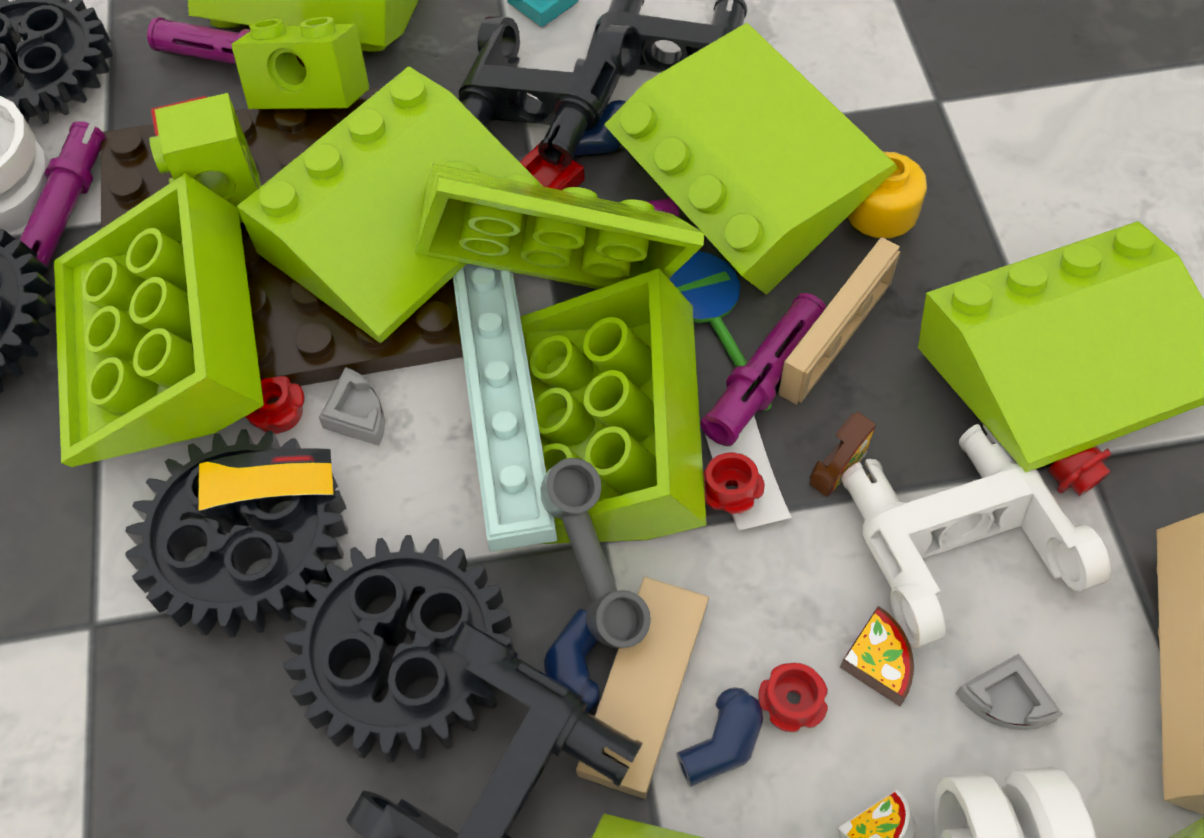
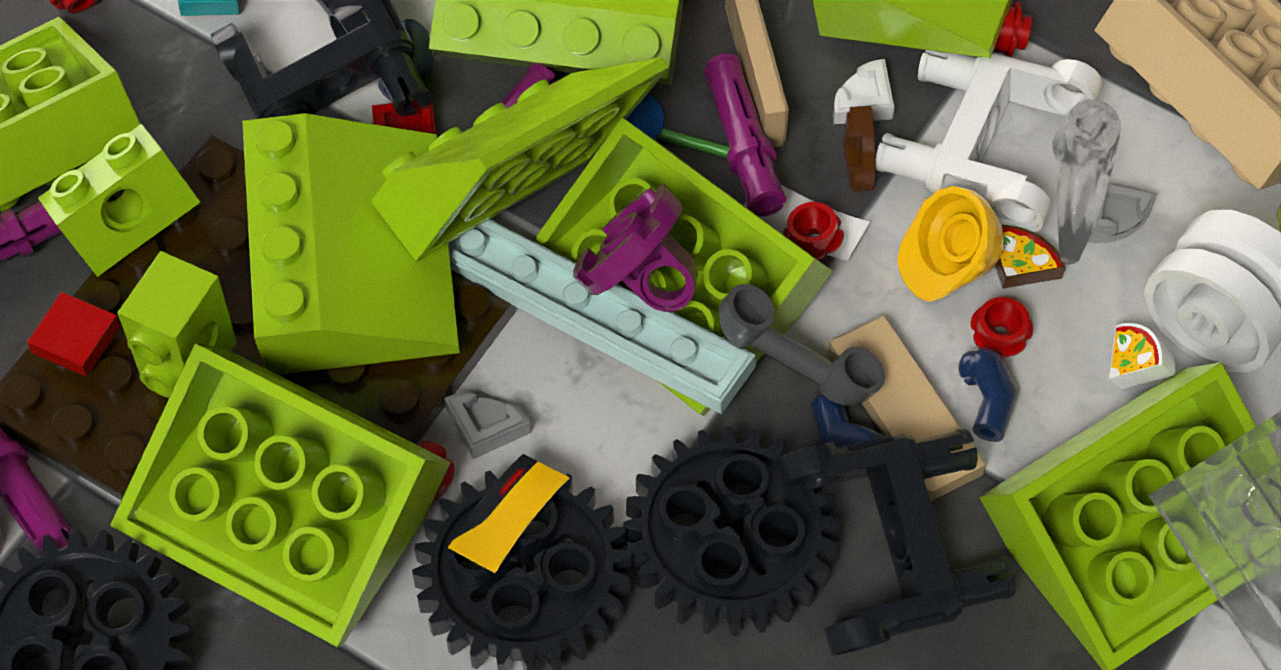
camera: 50 degrees left, 0 degrees up
none -> magenta tile [573,184,698,312]
none -> white tile [833,59,894,125]
none -> yellow hat [897,186,1004,302]
none -> clear piece [1052,99,1121,264]

